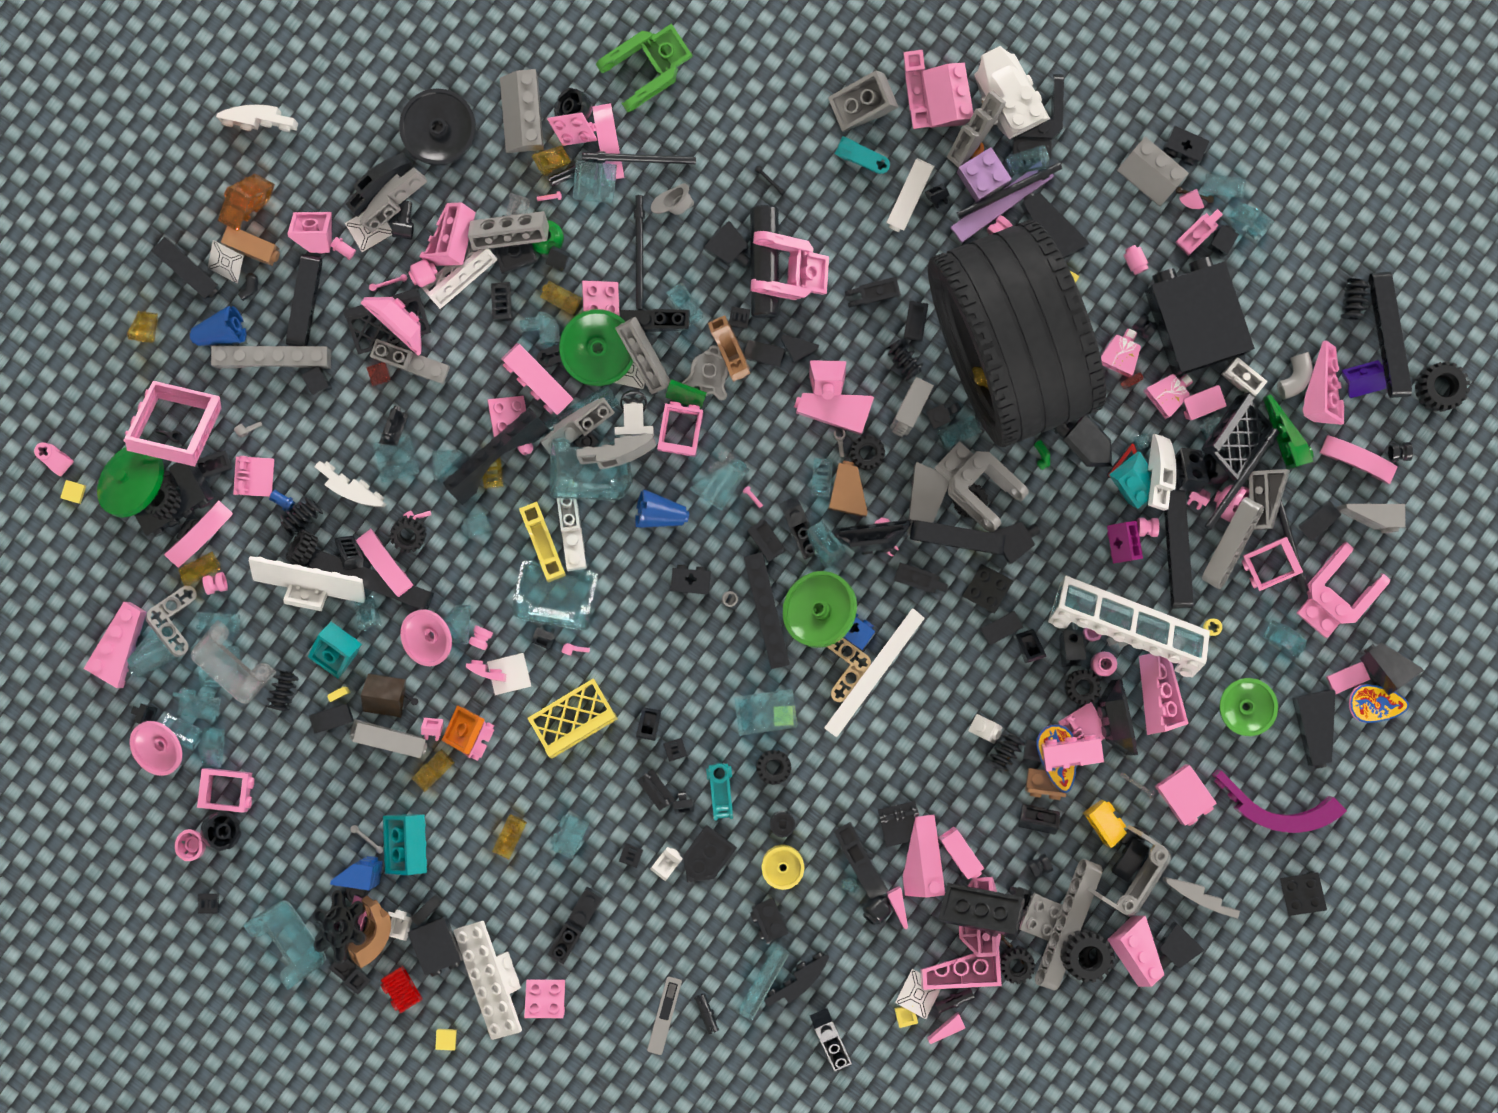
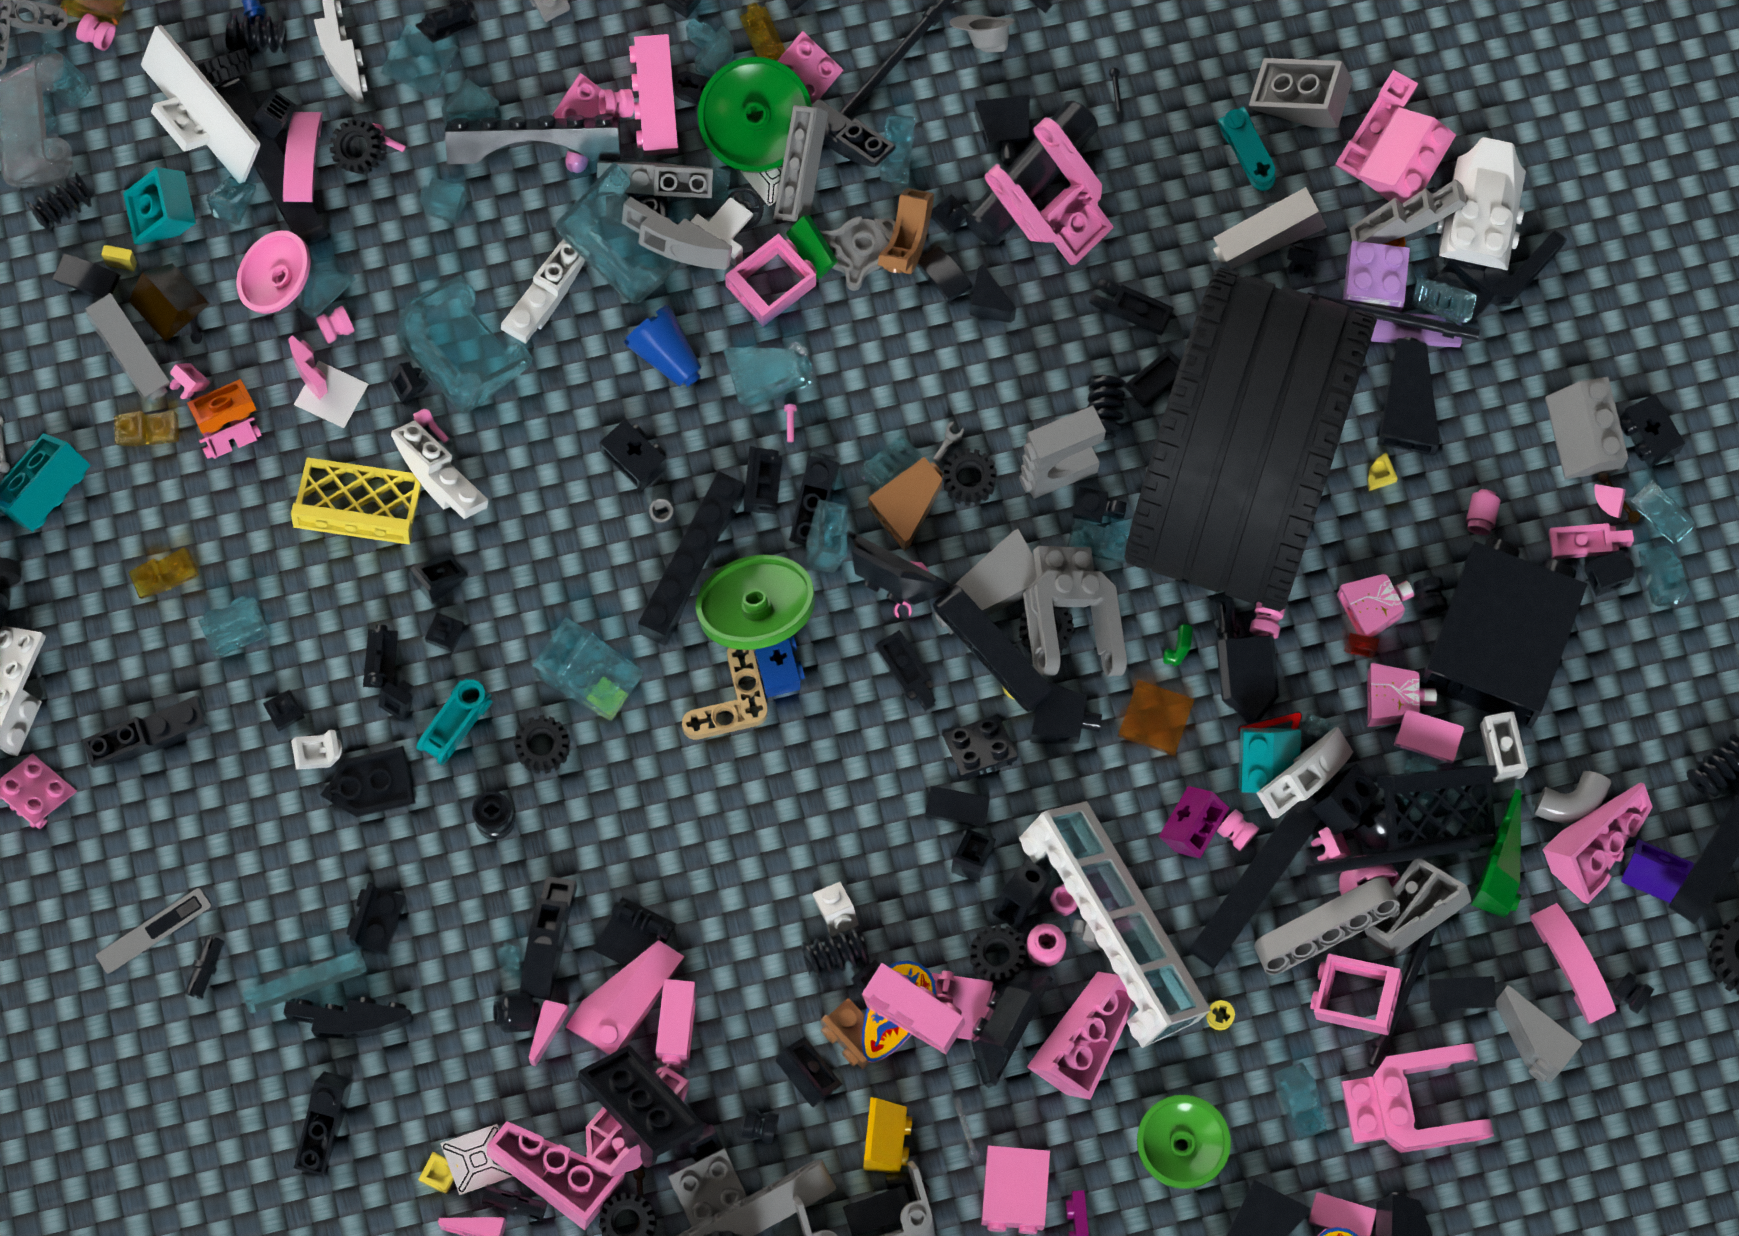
camera: 40 degrees right, 15 degrees down
clear yellow slope [483,457,504,489] -> none
light yellow arch [519,502,566,583] -> none
light yellow wheel [761,844,804,890] -> none
bright pink slope [794,393,874,435] -> none
bright pink torso [809,360,846,400] -> none
white sticker [824,609,924,737] -> none
none -> white slope [391,420,488,519]
none -> bright pink wheel [598,89,634,118]
none -> clear orange tile [1118,680,1195,756]

